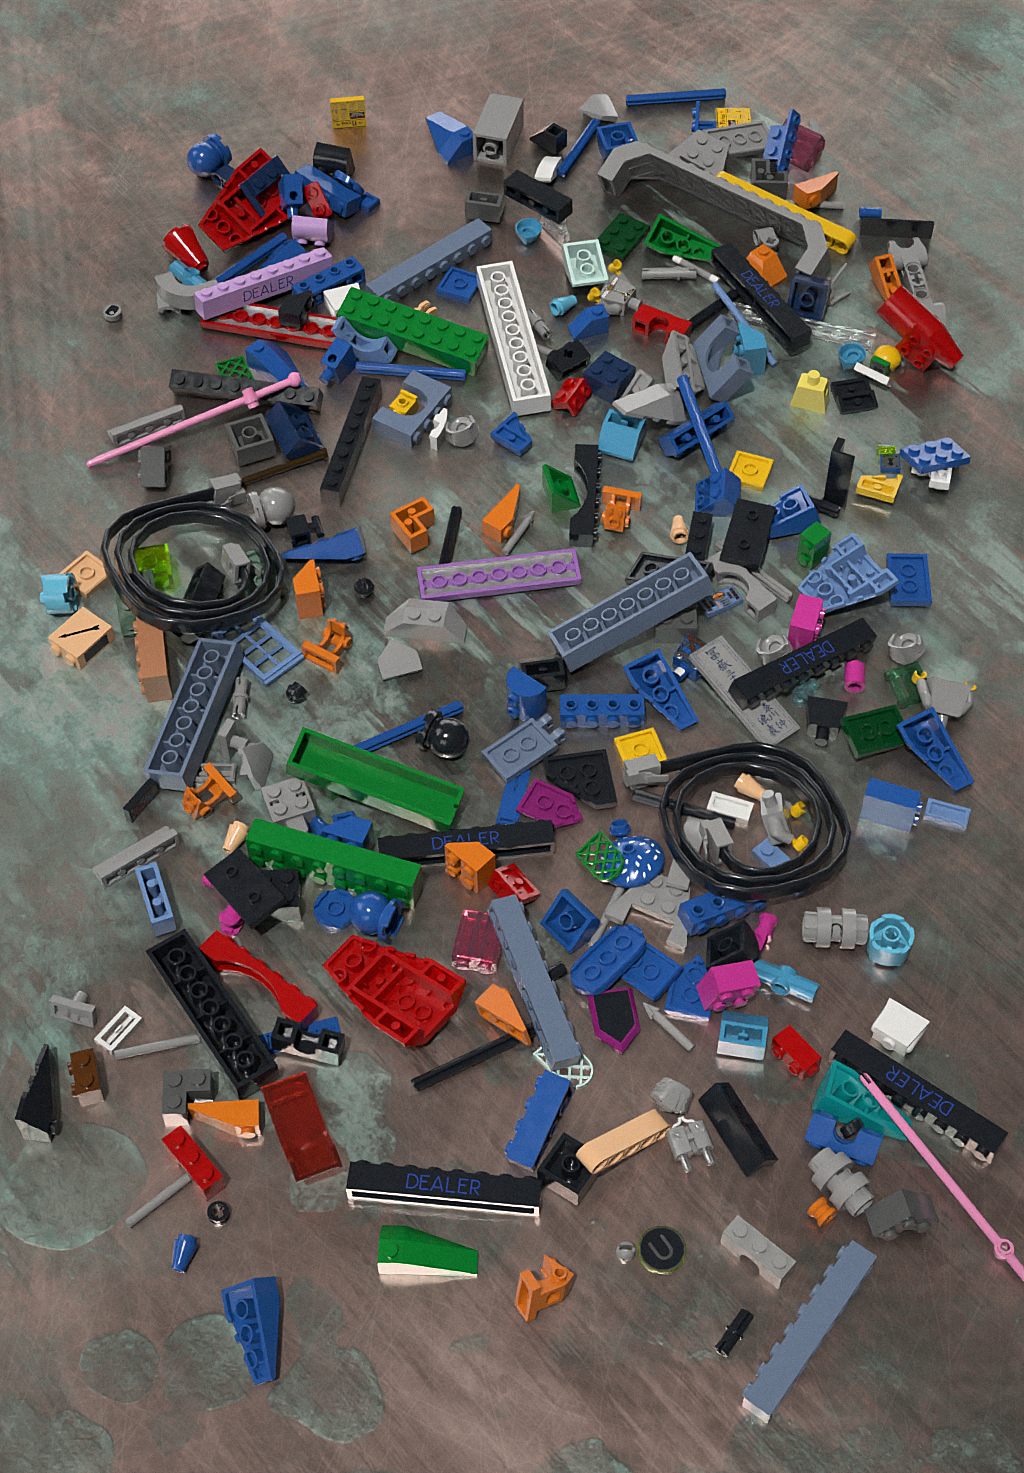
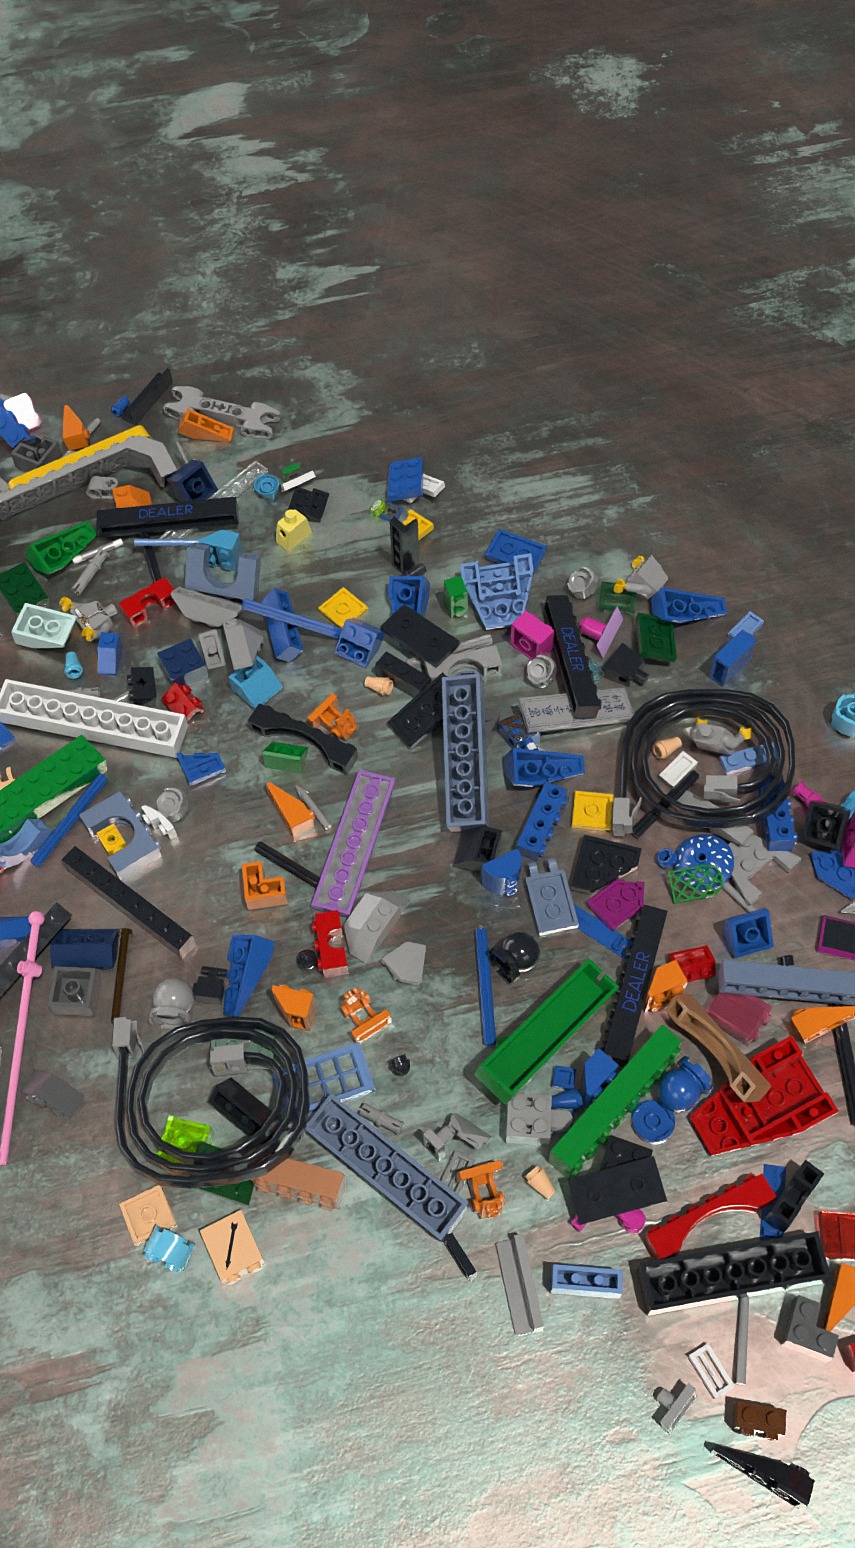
camera: 65 degrees left, 5 degrees up
blue torso [319,337,357,385] -> none
blue tile [570,924,646,995] -> none
blue tile [620,943,683,1001] -> none
light grey piece [802,907,868,949] -> none
yellow hair [871,345,902,371] -> none
red piece [876,285,964,372] -> none
none -> red arch [312,910,349,978]
none -> lavender sticker [597,606,623,658]
none -> medium nougat arch [665,994,771,1102]

